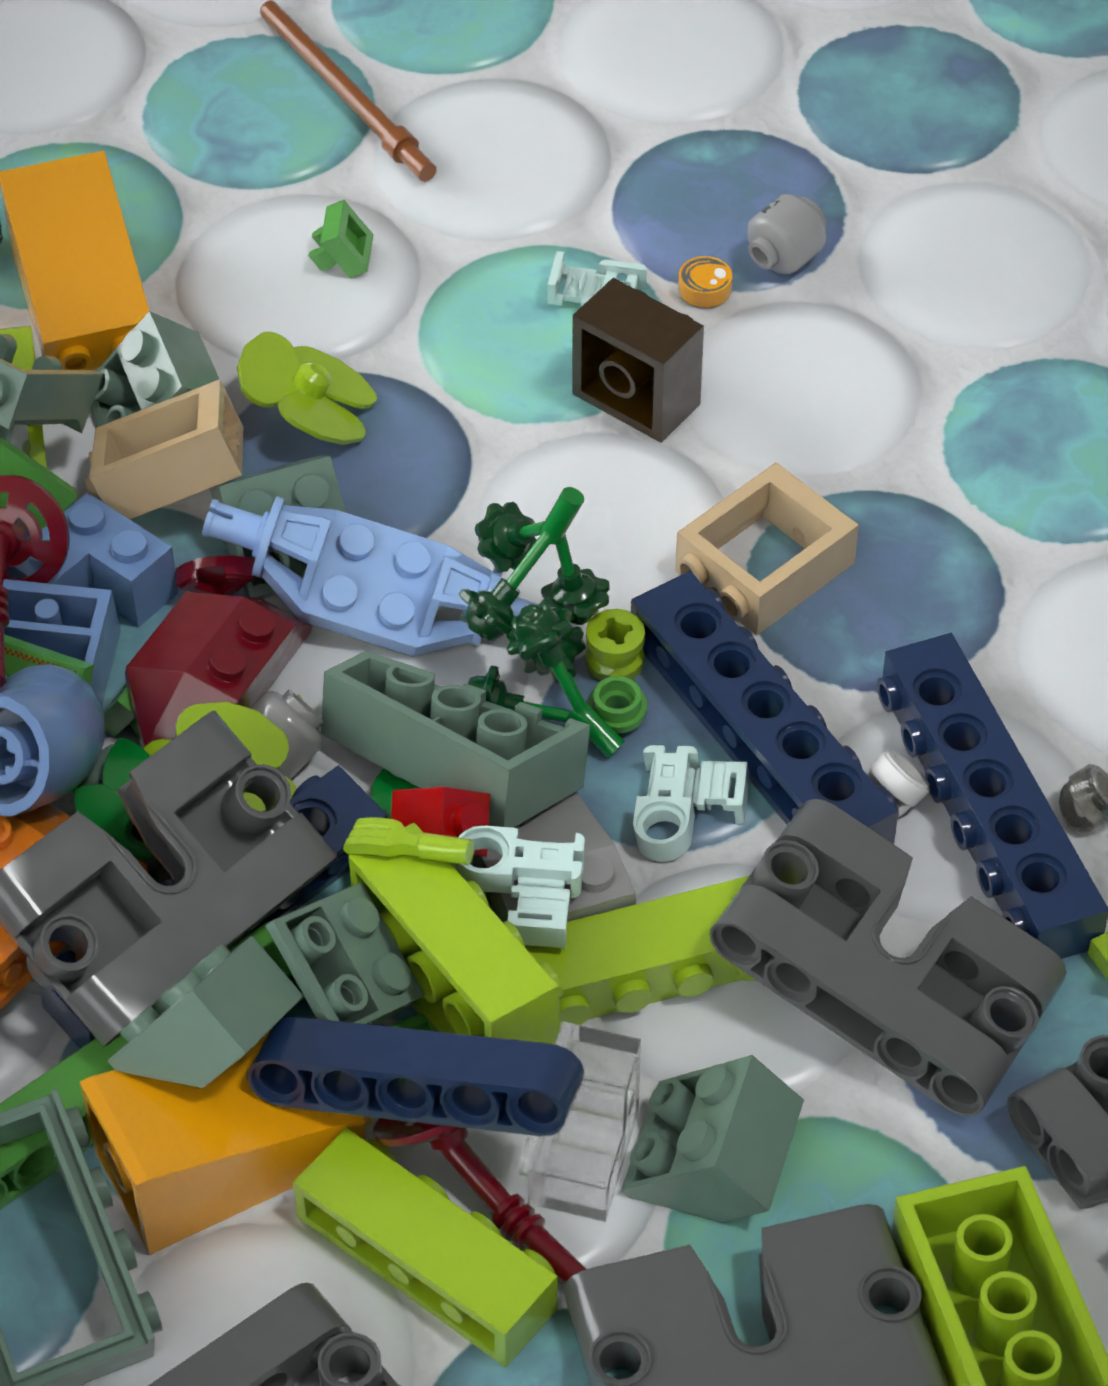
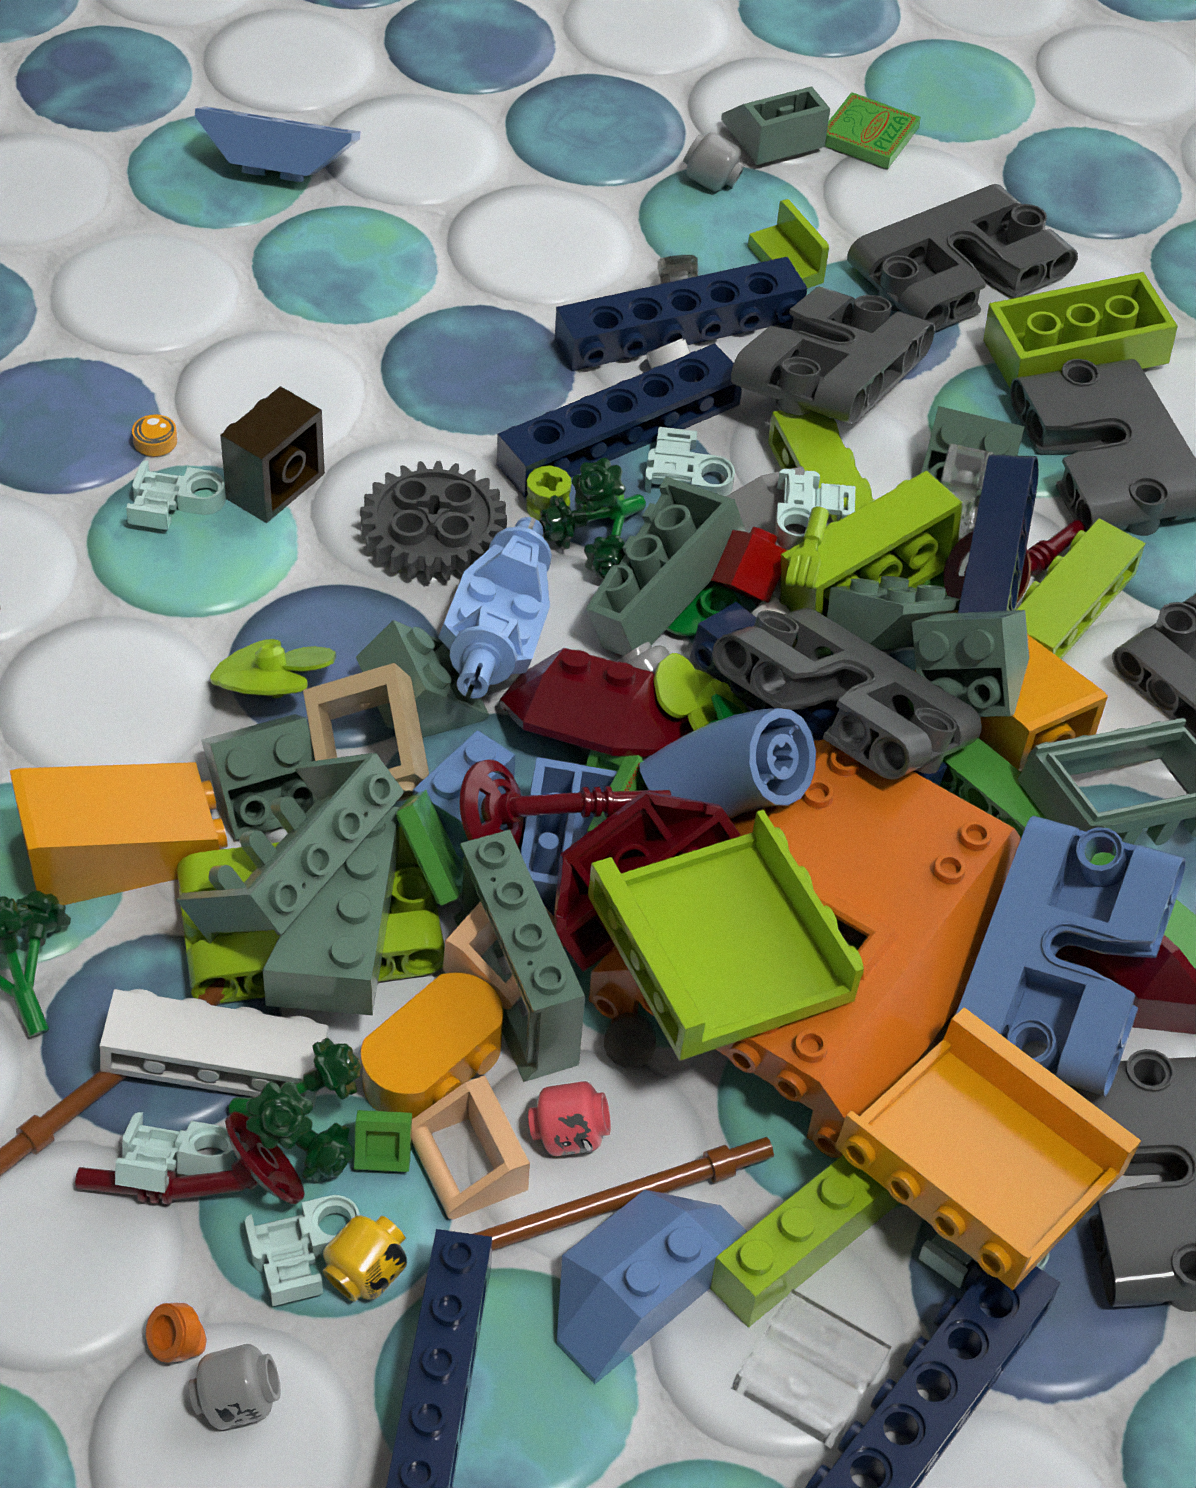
camera: 95 degrees left, 0 degrees up
dark red tile [175,555,255,596] -> none
bright green tile [308,200,374,278] -> none
dark green plant [459,487,610,642] -> none
tan window [675,462,859,635] -> none
light grey head [747,194,827,275] -> none
none -> dark grey gear [360,461,507,581]

